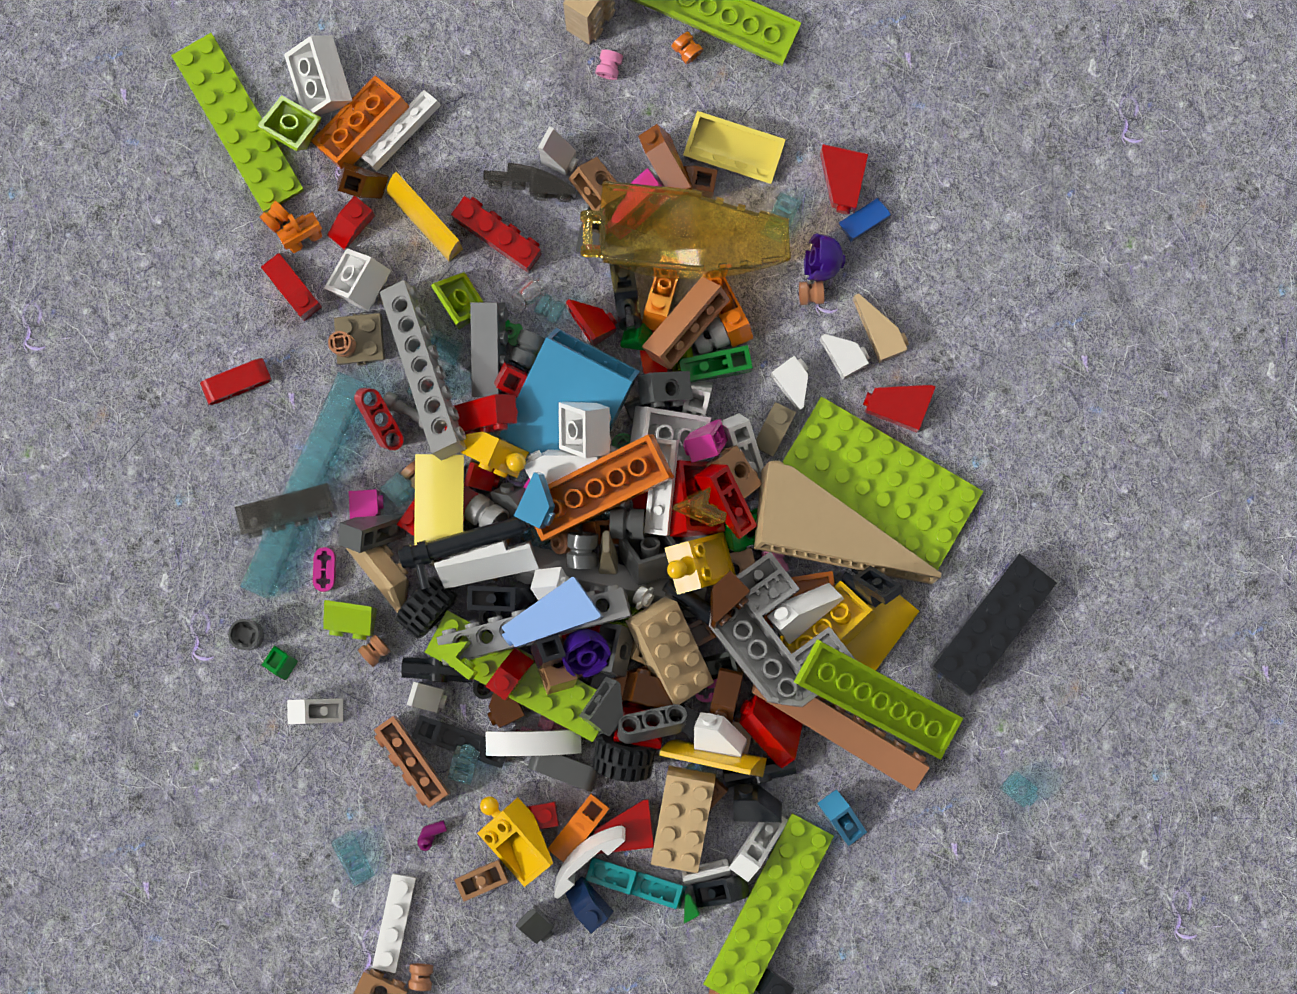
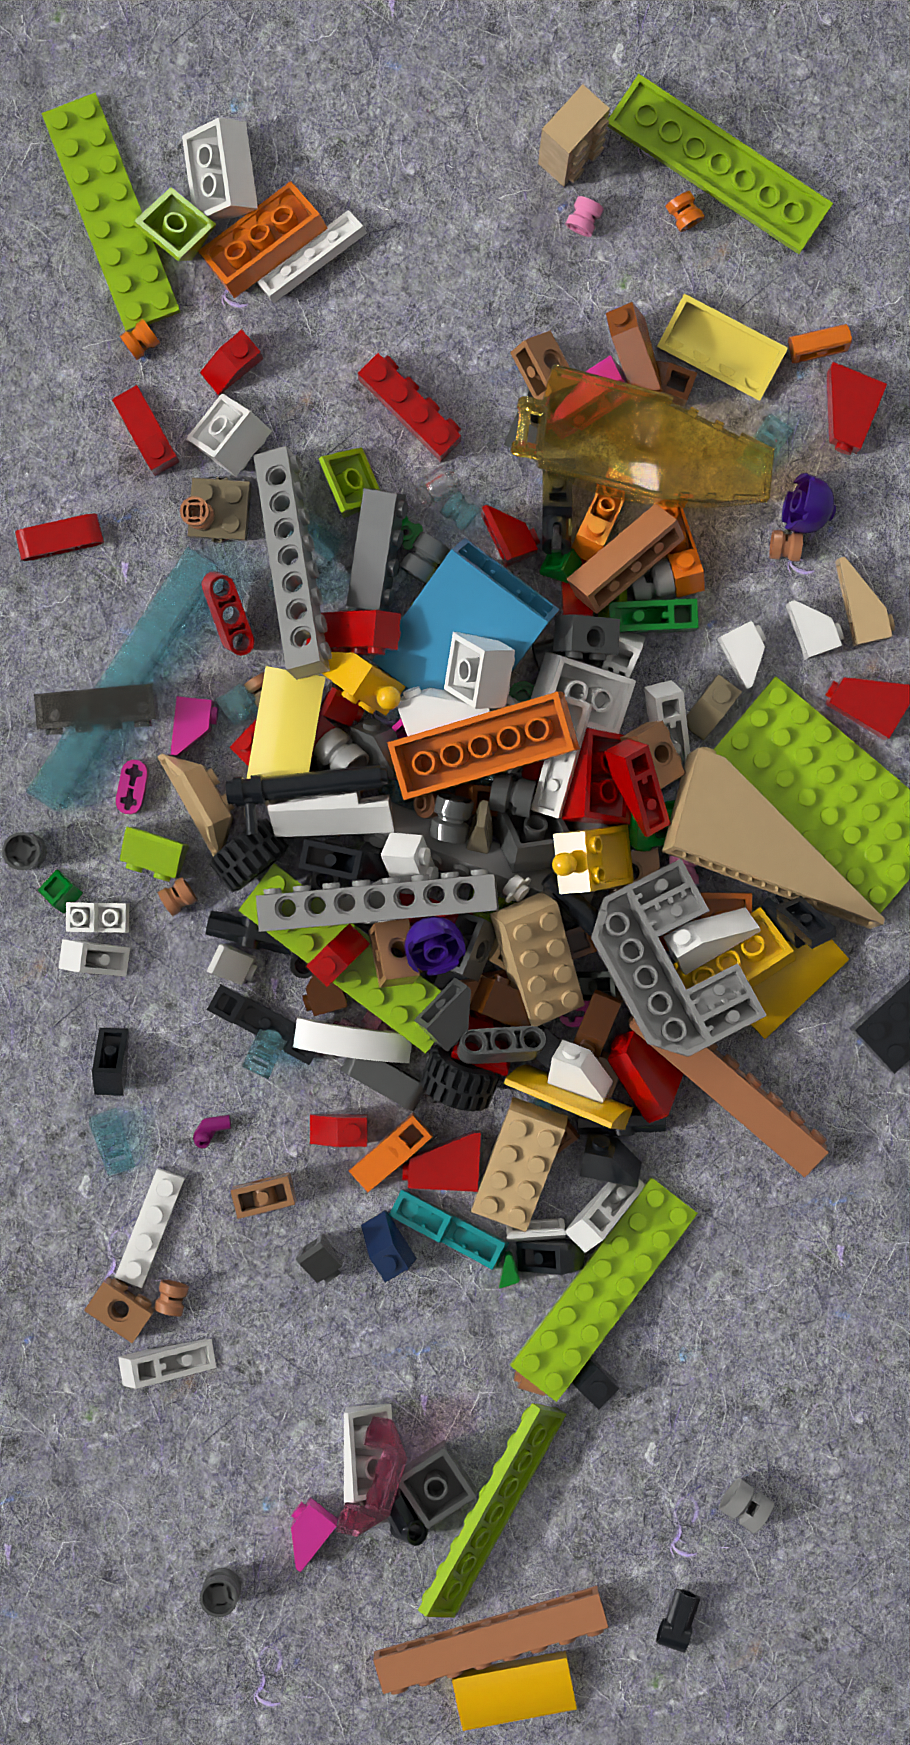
camera: 10 degrees right, 5 degrees up
orange hips [276,211,322,253] -> none
reddish brown slope [337,162,389,199] -> none
dark grey slope [338,514,406,553] -> none
nougat brick [374,716,450,808] -> none
light grey piece [383,391,423,429] -> none
yellow slope [387,172,463,262] -> none
lime slope [431,641,478,680] -> none
yellow slope [477,796,553,887] -> none
clear smoke slope [483,163,577,203] -> none
red brick [494,362,527,398] -> none
light blue slope [502,576,603,648] -> none
dark azure slope [514,472,555,529] -> none
black brick [530,633,566,670] -> none
white slope [538,126,578,176] -> none
white slope [554,825,625,899] -> none
clear yellow slope [673,487,727,527] -> none
dark pink slope [683,419,728,462] -> none
reddish brown slope [711,570,750,629] -> none
lime plate [794,639,963,760] -> none
dark azure slope [817,789,867,846] -> none
blue slope [838,198,891,242] -> none
none -> white slope [66,902,130,933]
none -> black slope [92,1028,129,1096]
none -> orange brick [788,324,852,364]

